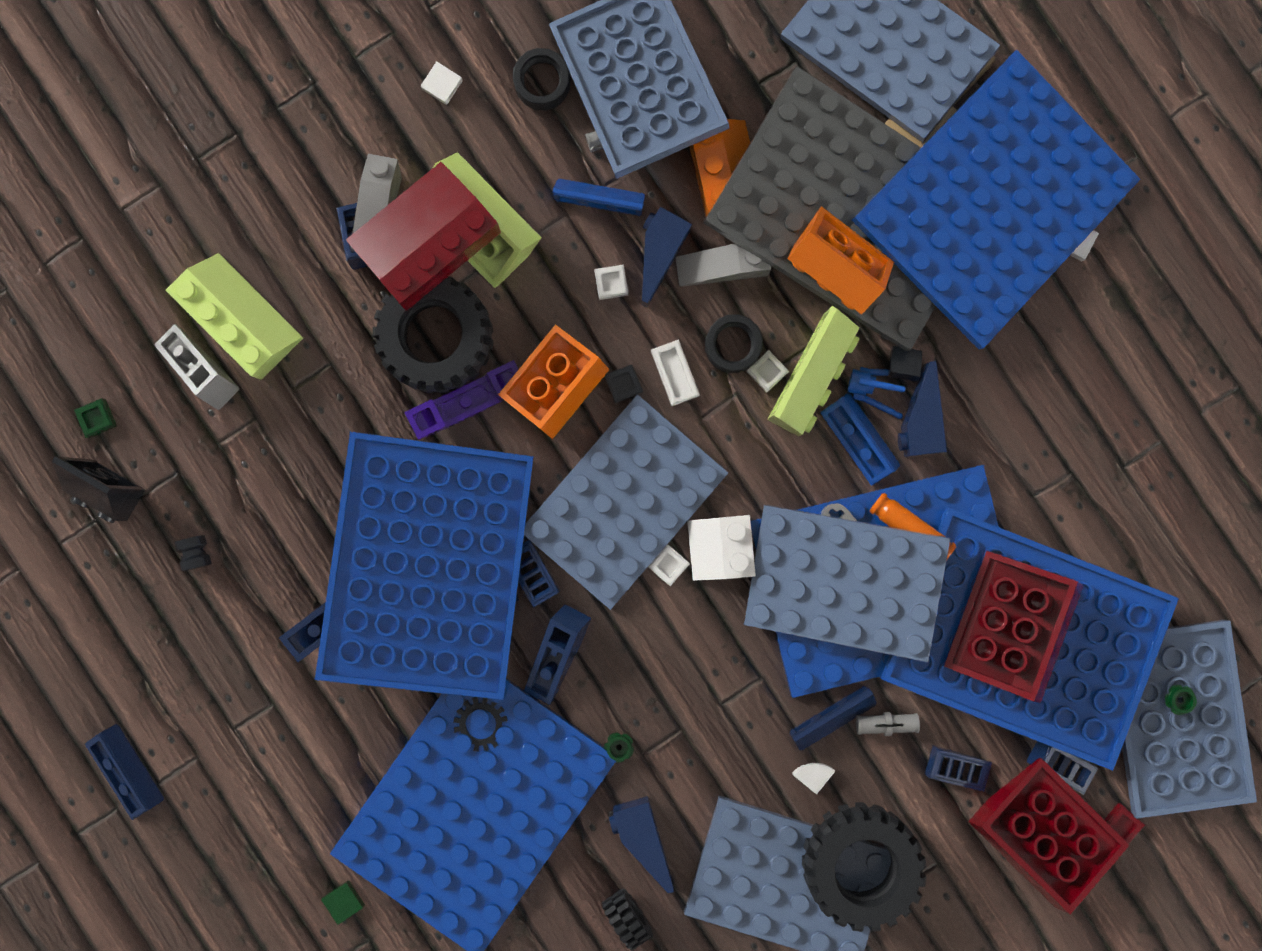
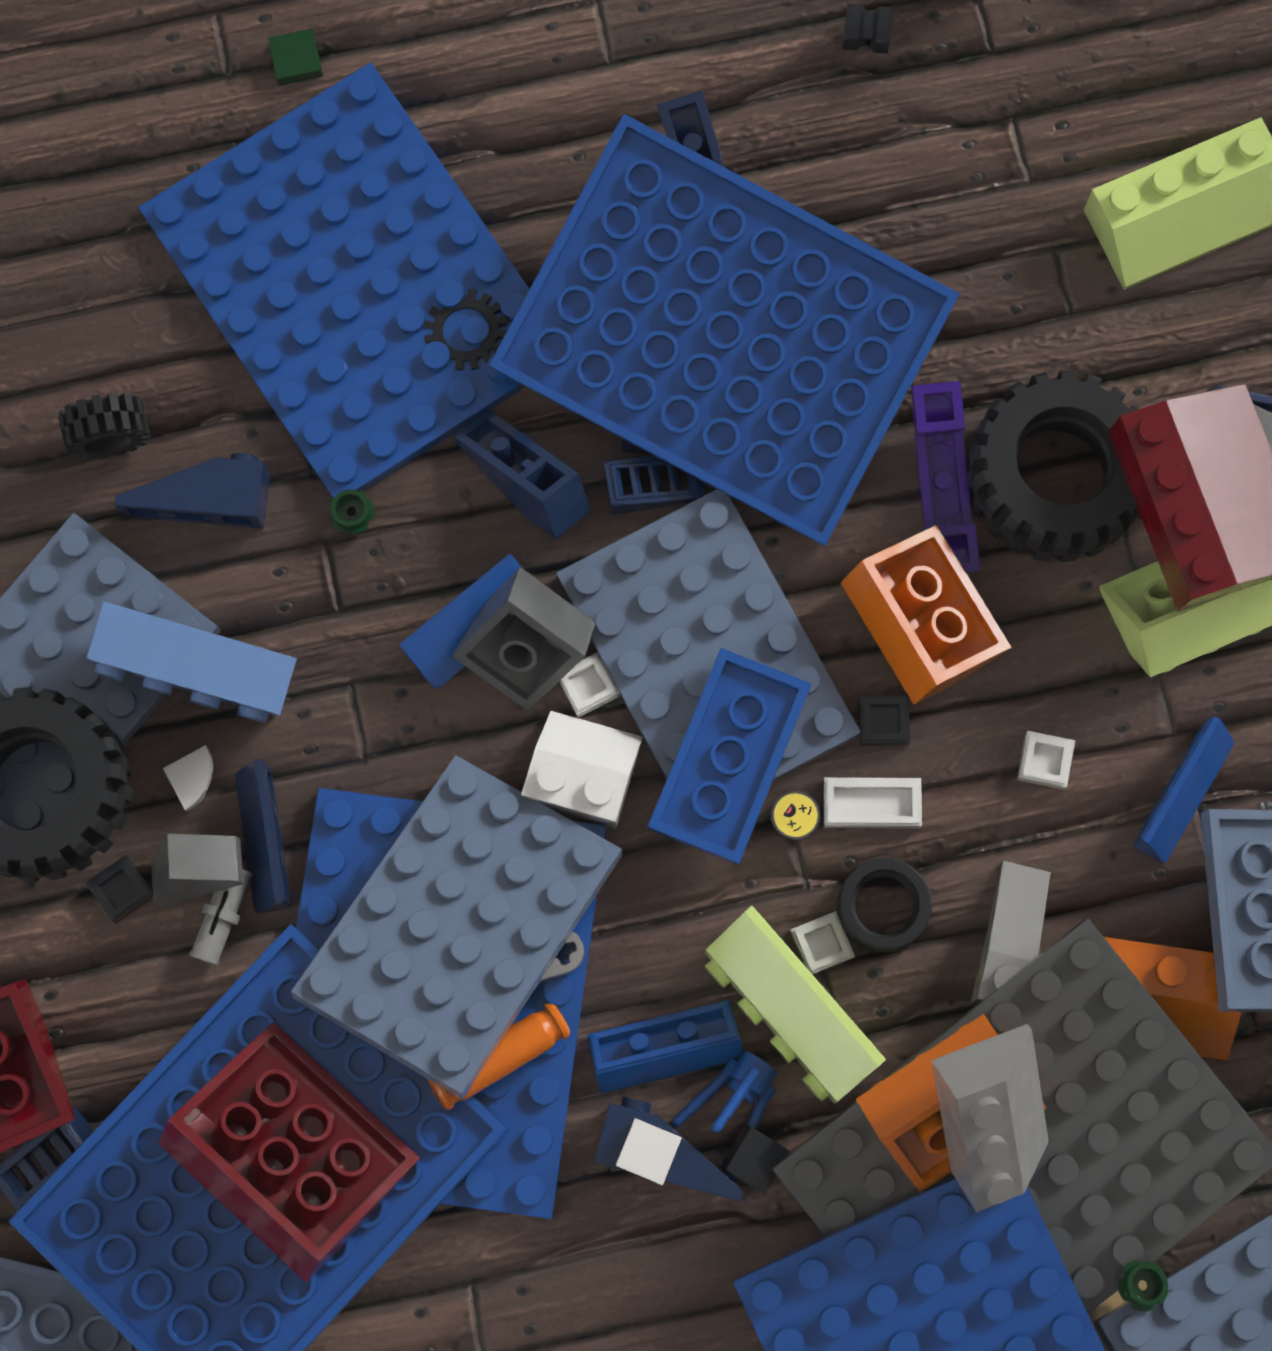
camera: 115 degrees right, 10 degrees down
light grey slope [154,324,240,410] -> none
dark blue slope [642,207,692,308] -> none
dark blue slope [925,745,992,792] -> none
none -> medium blue brick [86,601,297,723]
none -> black tile [86,855,153,924]
none -> dark grey slope [151,833,243,909]
none -> blue slope [399,554,523,689]
none -> dark grey slope [452,567,596,711]
none -> white tile [616,1118,682,1185]
none -> blue plate [648,648,812,866]
none -> light yellow tile [771,791,820,841]
none -> light grey slope [931,1024,1049,1212]
none -> dark green plate [1118,1260,1168,1312]

